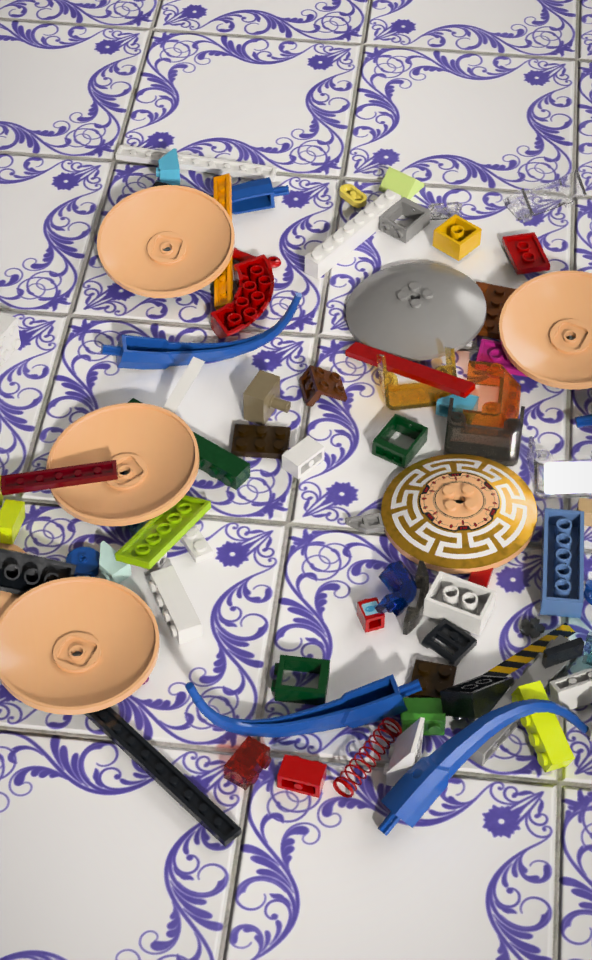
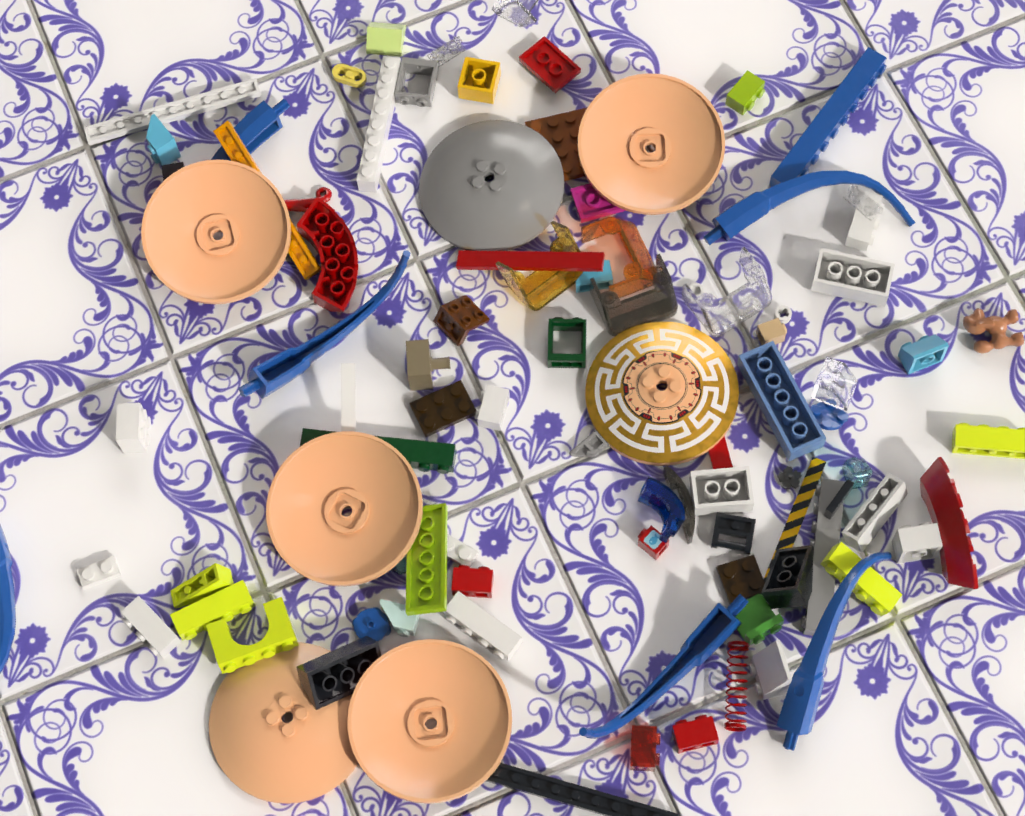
camera: 25 degrees left, 20 degrees up
dark red plate [1,460,118,495] -> none
dark green window [271,655,330,705] -> none
none -> red brick [451,565,494,598]

